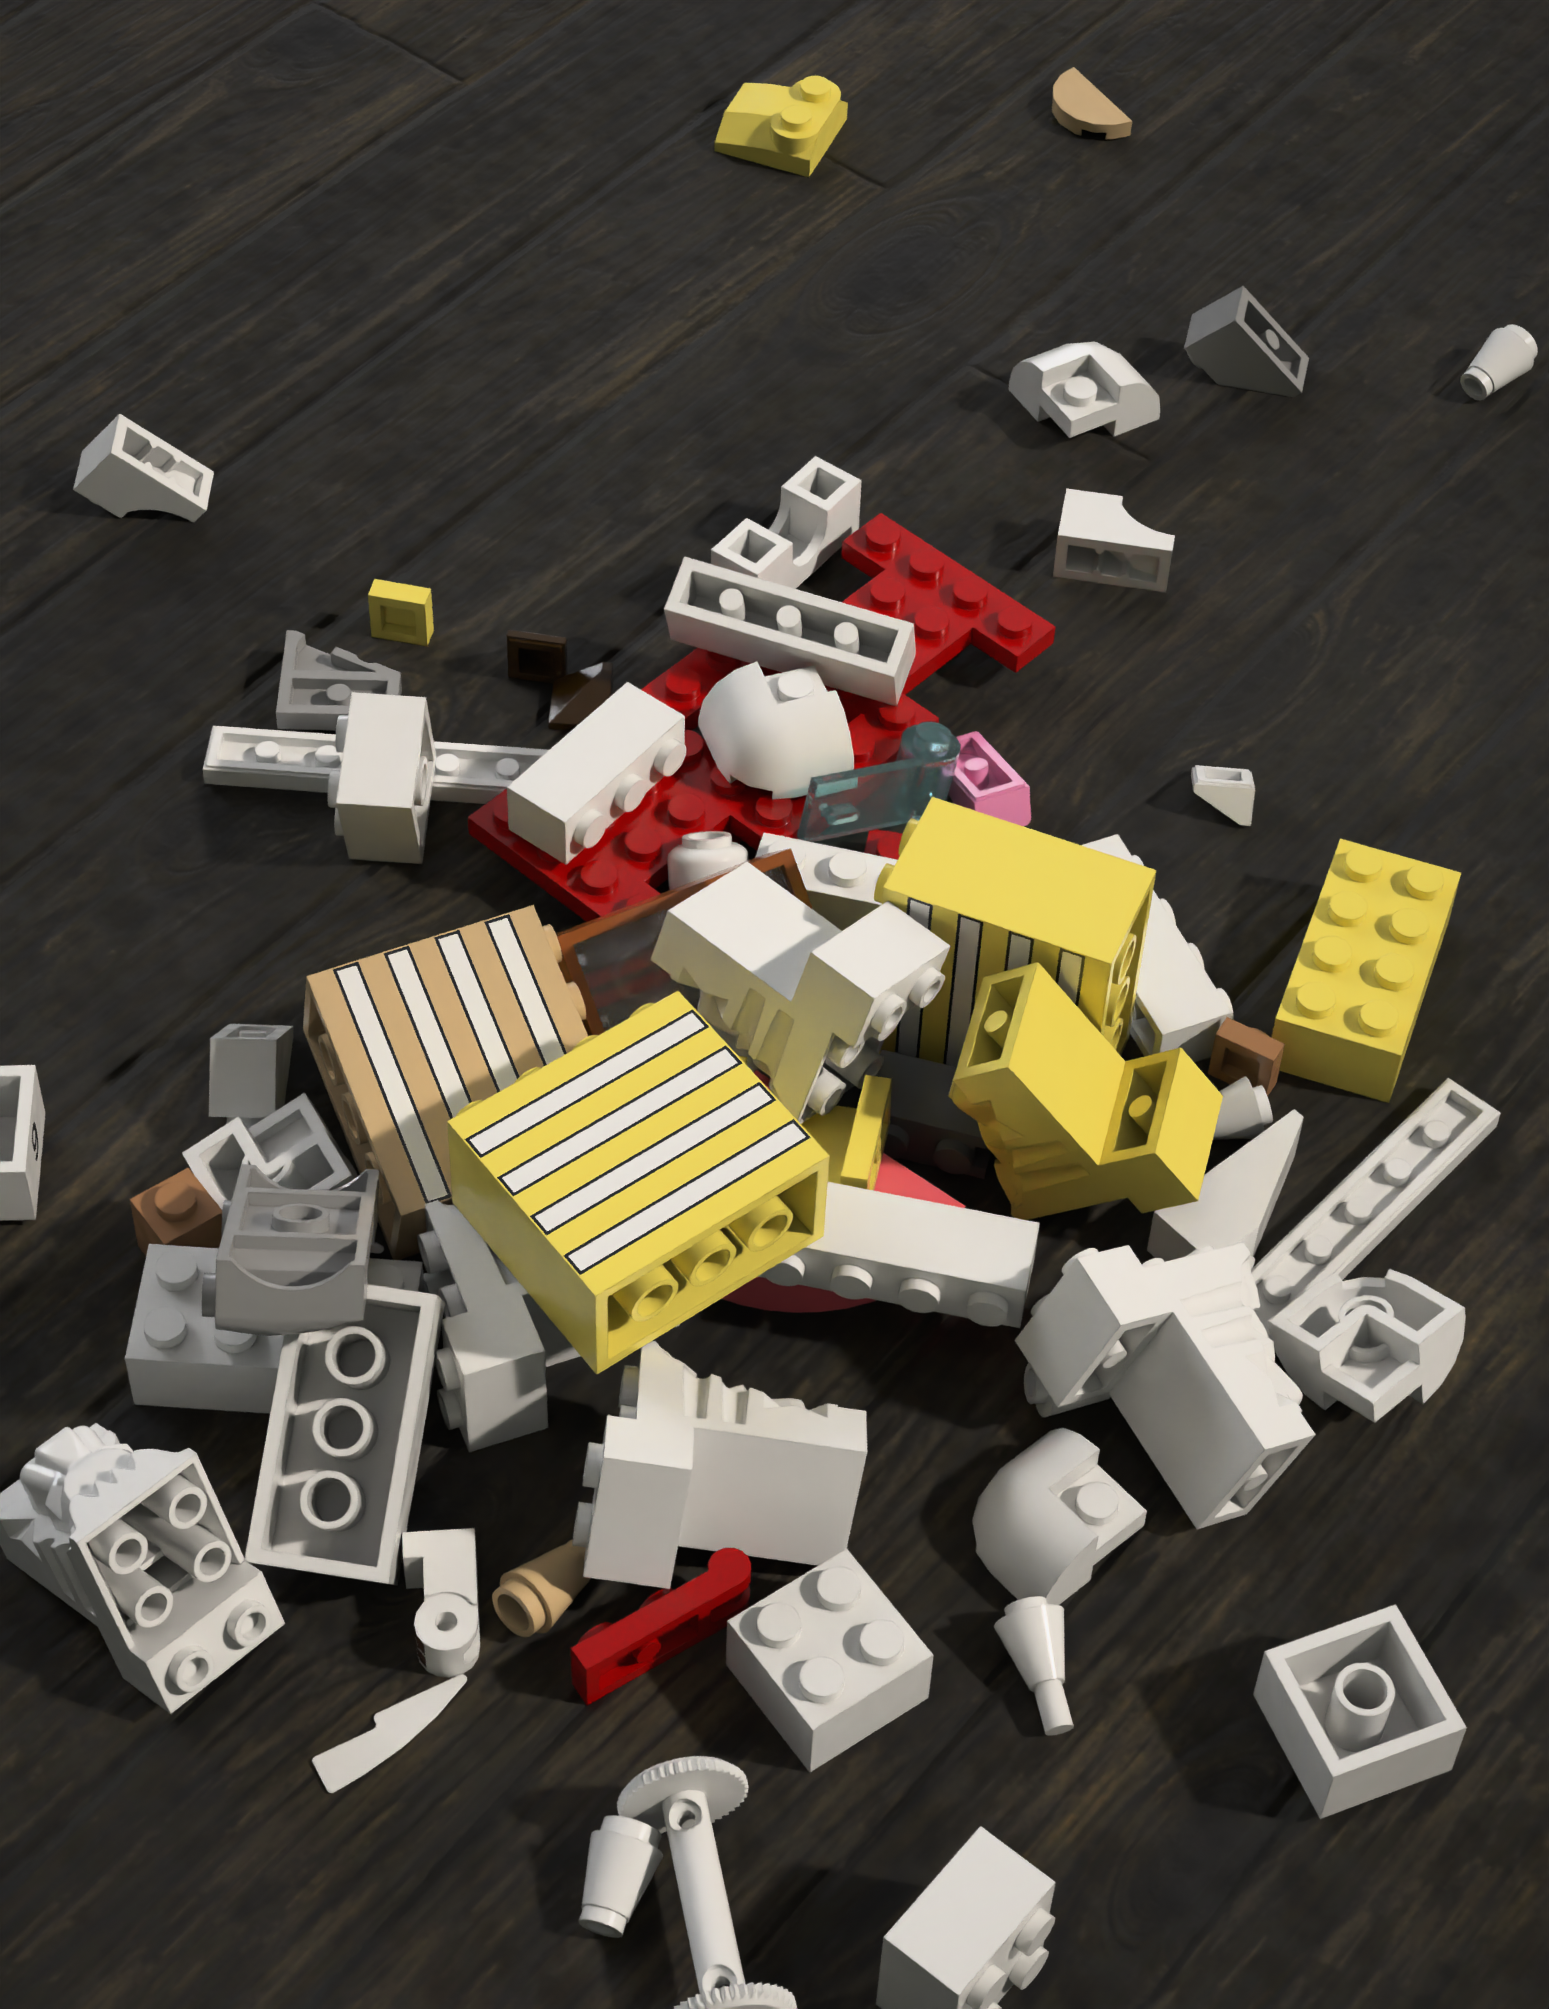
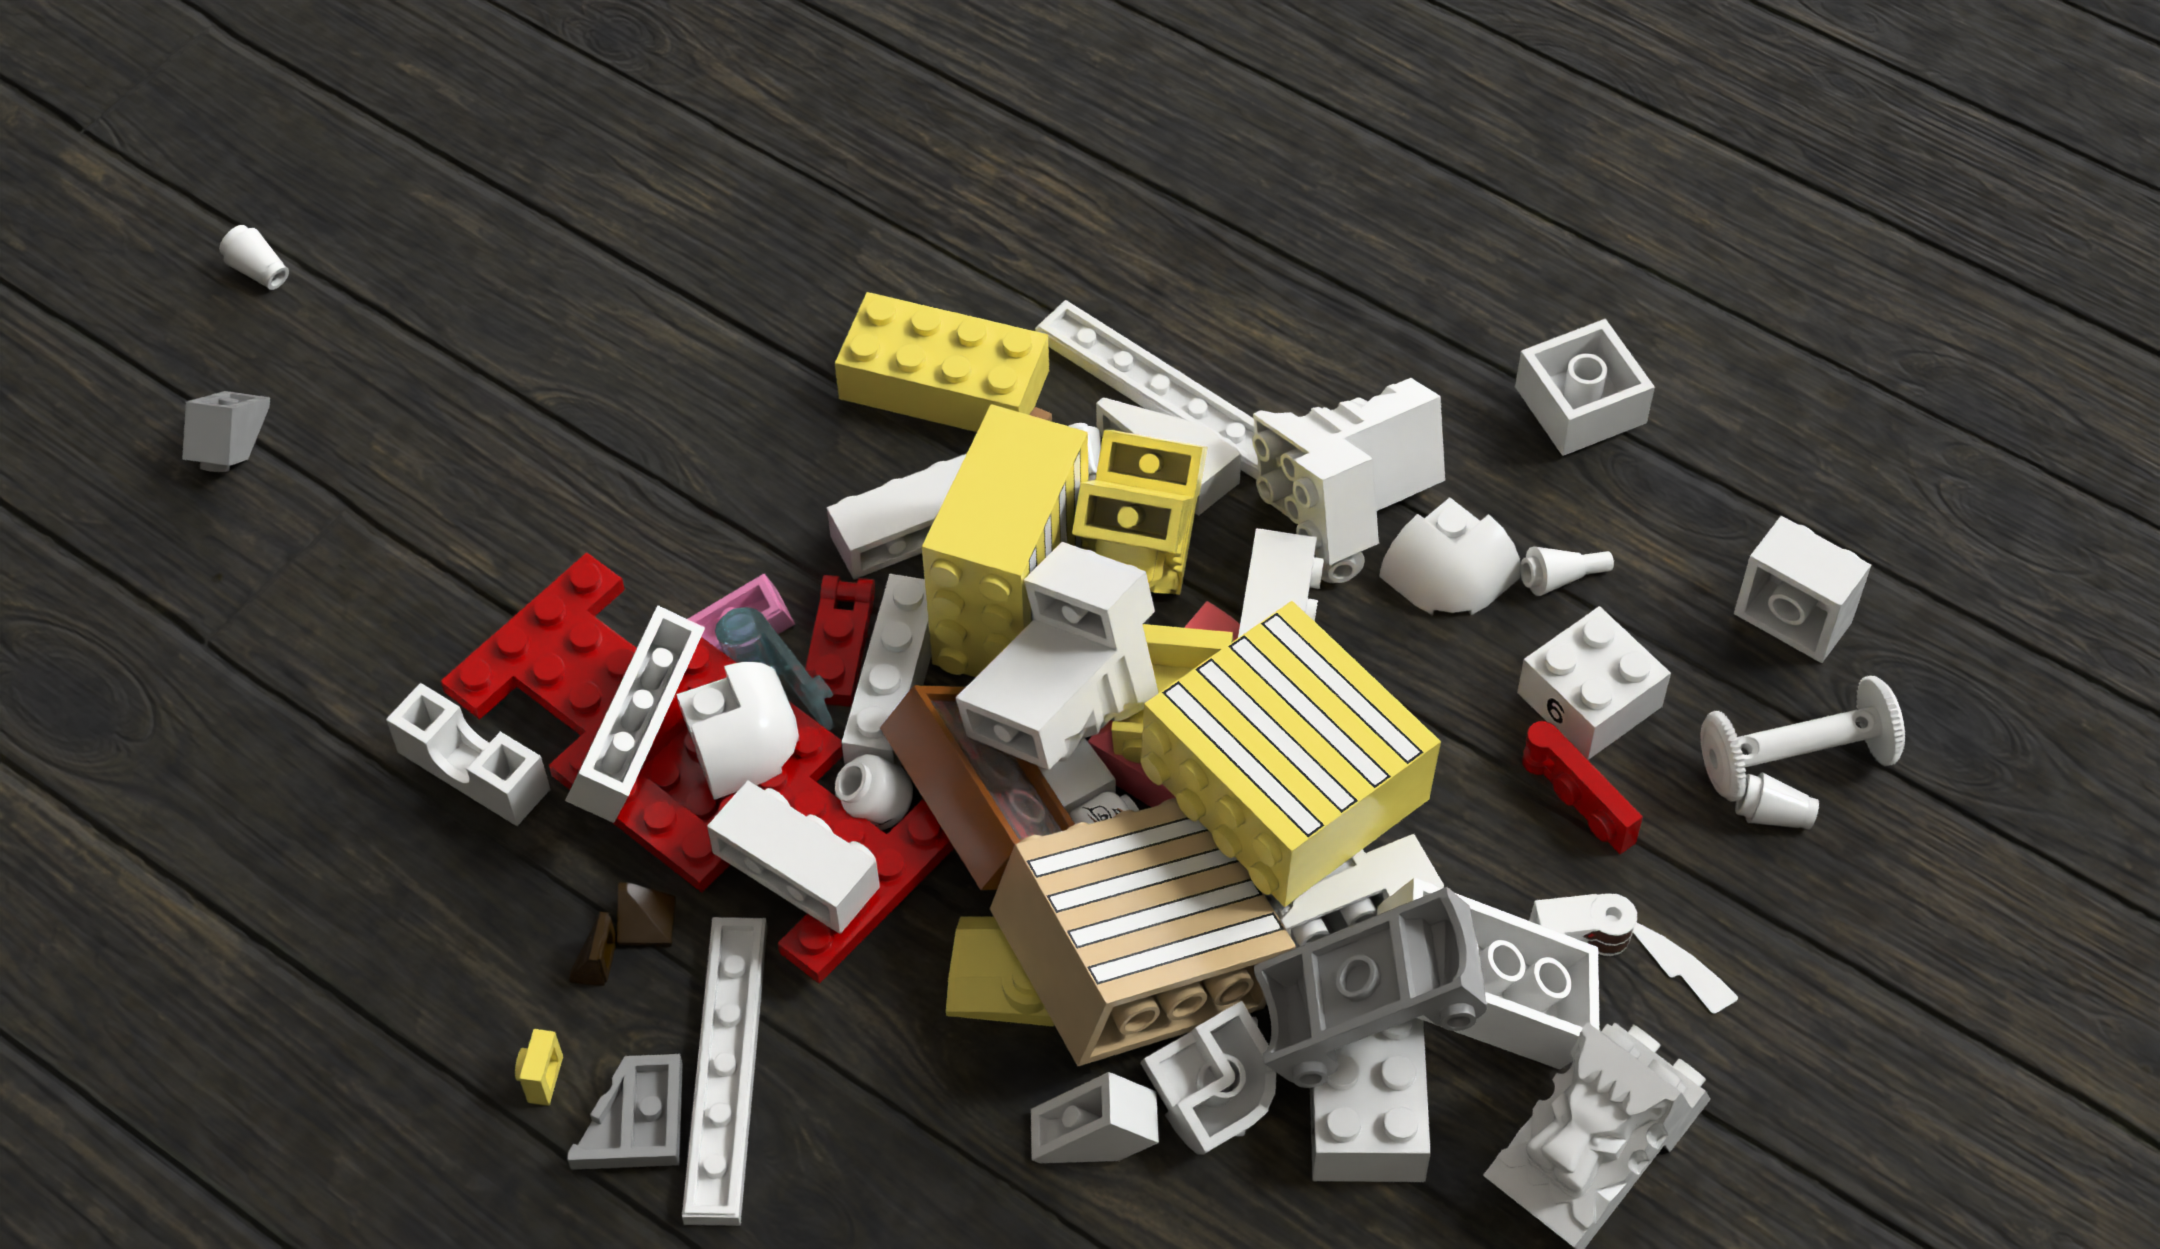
camera: 90 degrees left, 5 degrees up
medium nougat brick [129,1168,222,1256] -> none
white brick [328,692,436,864] -> none
tan cone [492,1539,591,1637] -> none
white brick [572,1341,867,1589] -> none
white brick [1008,342,1160,438] -> none
white arch [1053,488,1175,593] -> none
white slope [1191,765,1255,826] -> none
white brick [1268,1269,1466,1423] -> none

